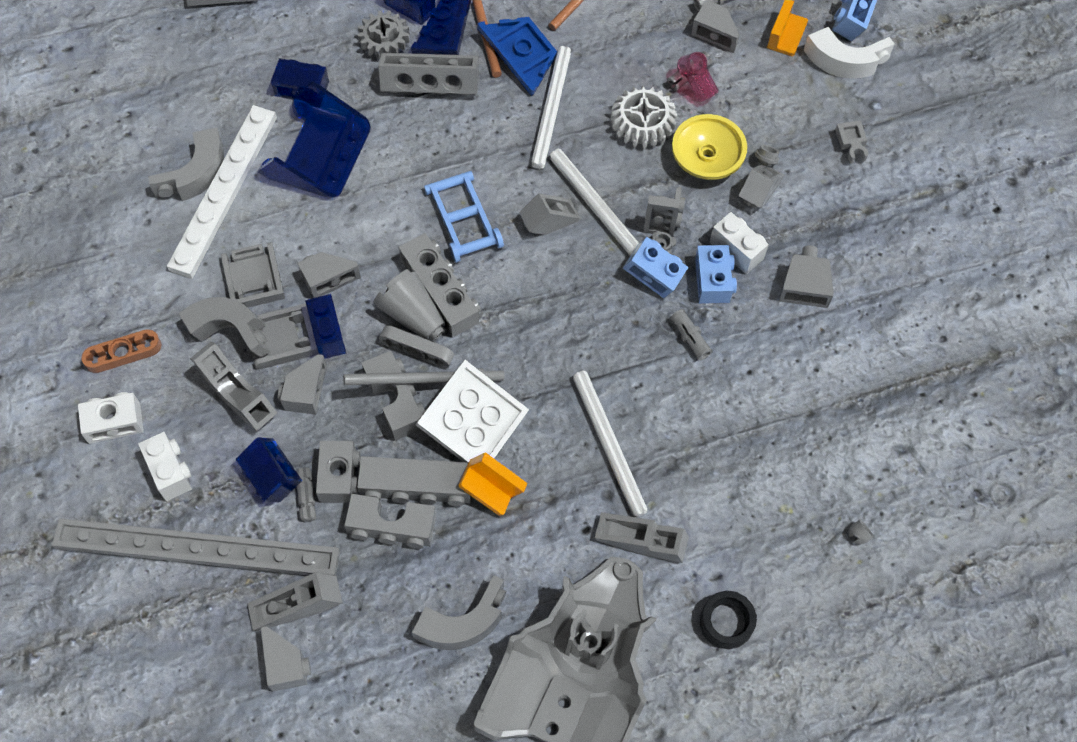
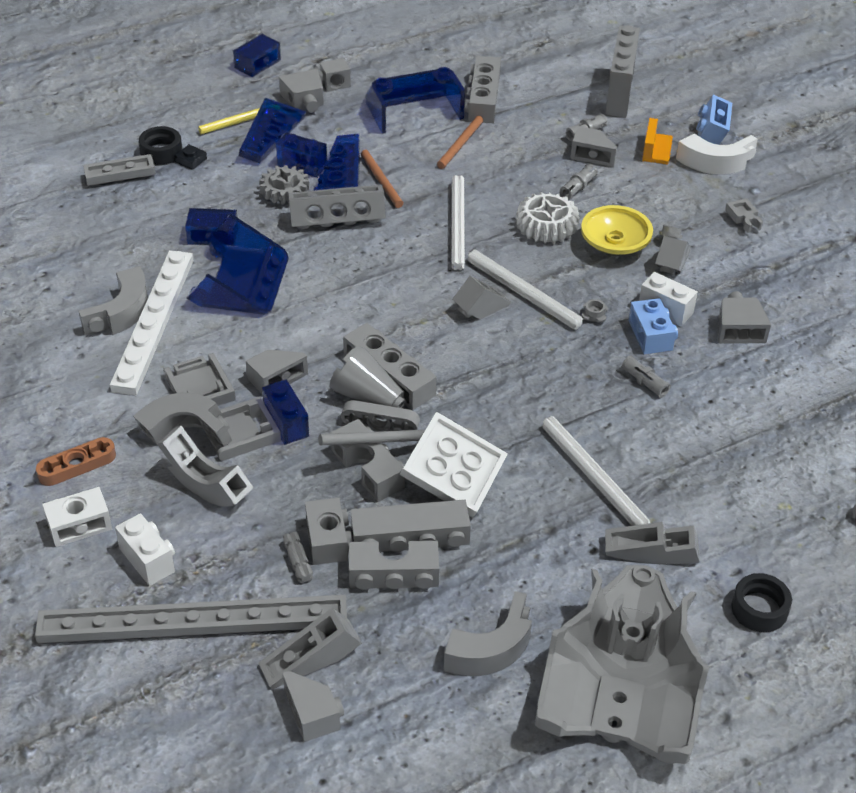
camera: 10 degrees left, 20 degrees down
clear blue brick [236,437,302,502] -> none
light grey slope [278,354,327,415] -> none
light blue piece [424,171,504,263] -> none
light orange panel [459,452,528,516] -> none
blue wing [477,17,557,96] -> none
light blue brick [623,237,688,298] -> none
light grey bracket [643,187,685,237] -> none
clear pink piece [677,52,719,102] -> none

